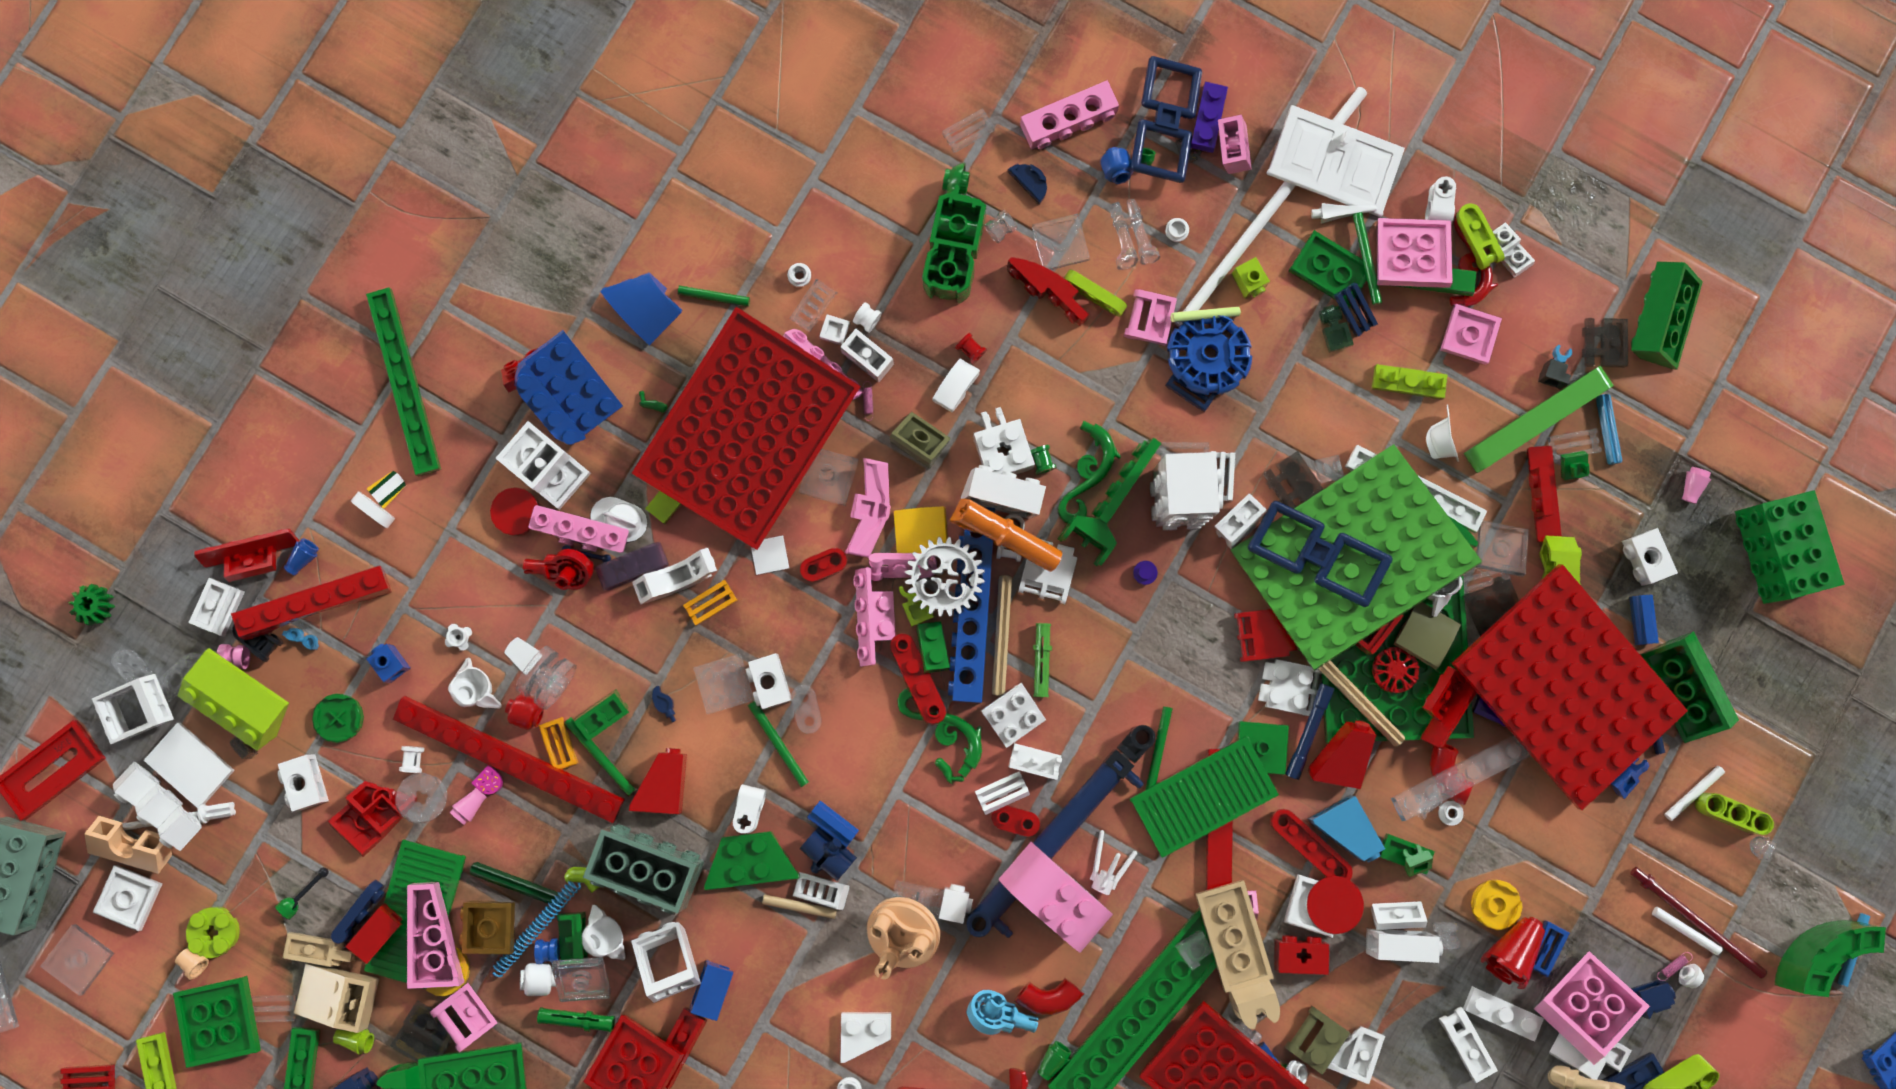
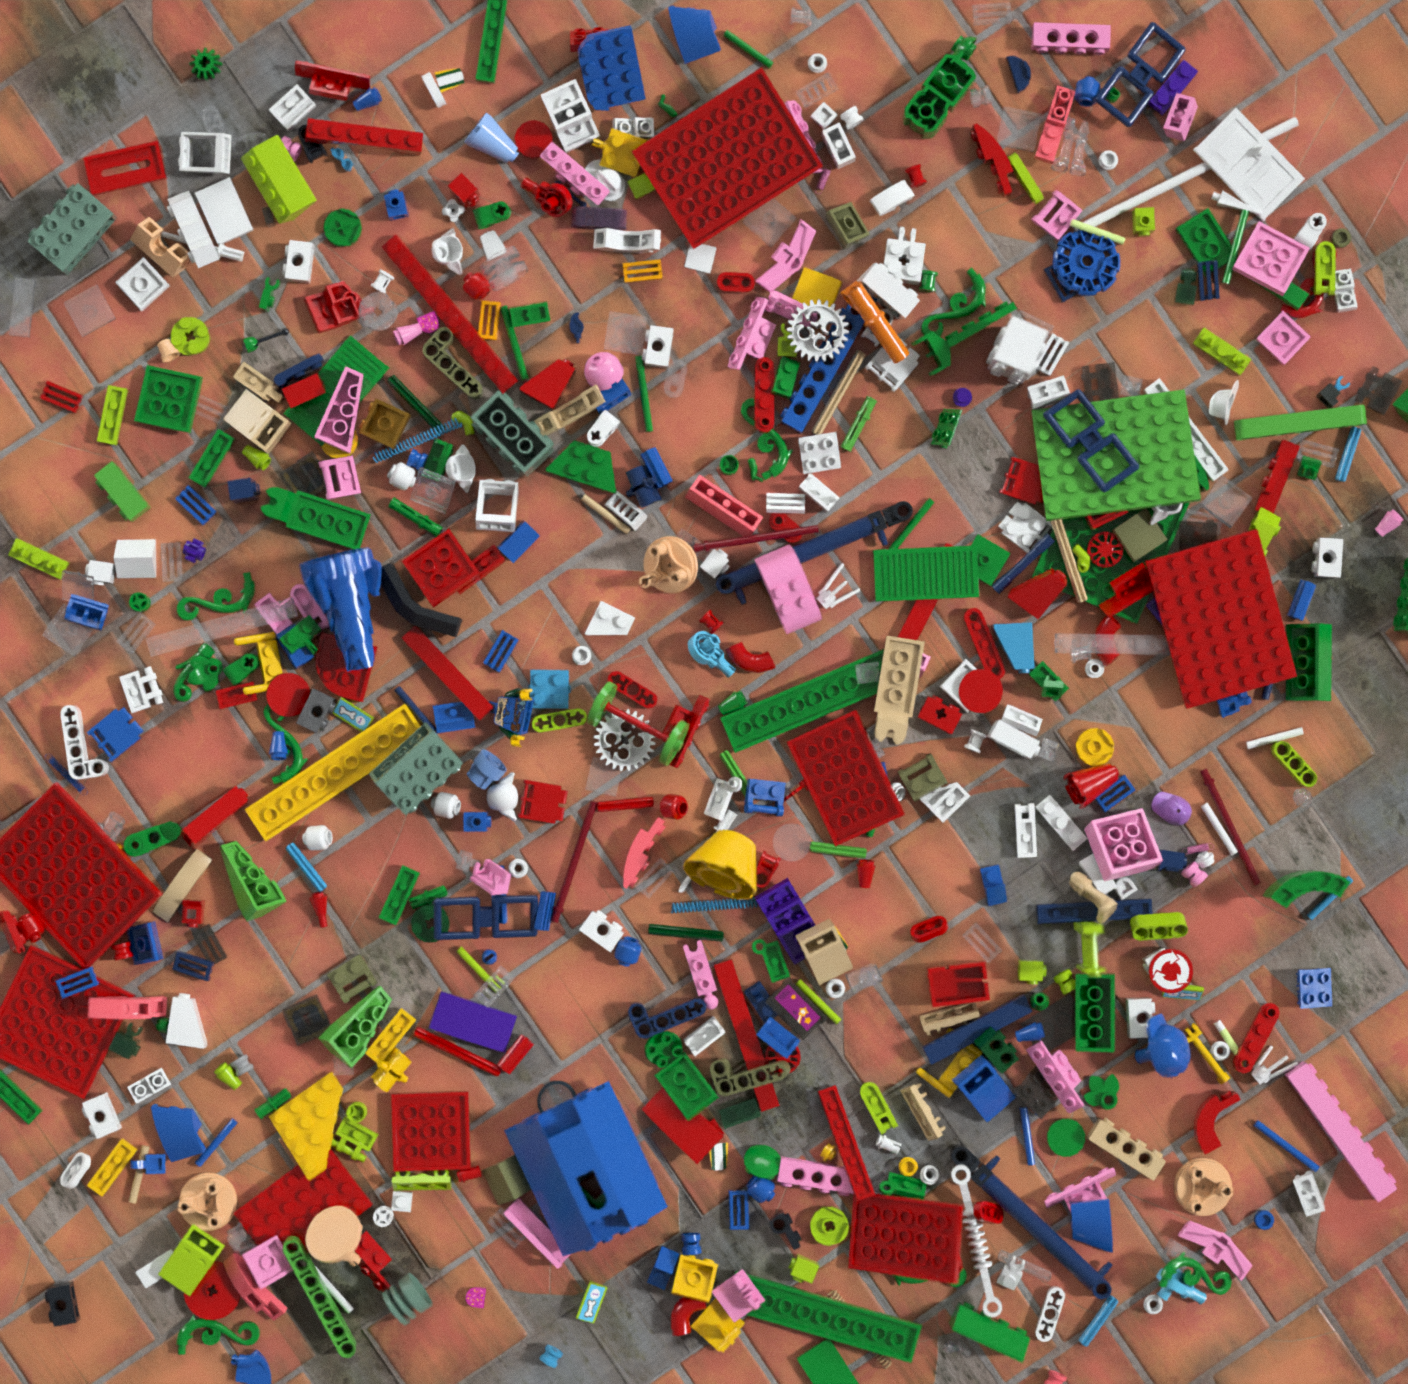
camera: 25 degrees right, 5 degrees up
none -> green plate [259,277,280,312]
none -> olive beam [422,327,484,399]
none -> red brick [448,172,480,209]
none -> light blue cone [464,113,519,163]
none -> green piece [473,201,511,229]
none -> tan slope [534,385,606,436]
none -> bright pink cylinder [584,352,624,391]
none -> yellow plate [592,128,648,177]
none -> blue hinge [596,378,632,415]
none -> white slope [613,117,654,139]
none -> coral brick [685,474,763,537]
none -> dark red bar [693,525,819,552]
none -> red bush [698,609,723,634]
none -> green wheel [720,455,739,476]
none -> clear bush [790,7,811,26]
none -> green hinge [931,408,962,449]
none -> white bush [964,729,987,753]
none -> coral slope [1034,85,1075,164]
none -> lime arm [1071,544,1090,573]
none -> medium lavender cap [1151,792,1192,826]
none -> bright pink wheel [1180,861,1208,888]
none -> olive tile [1331,228,1351,248]

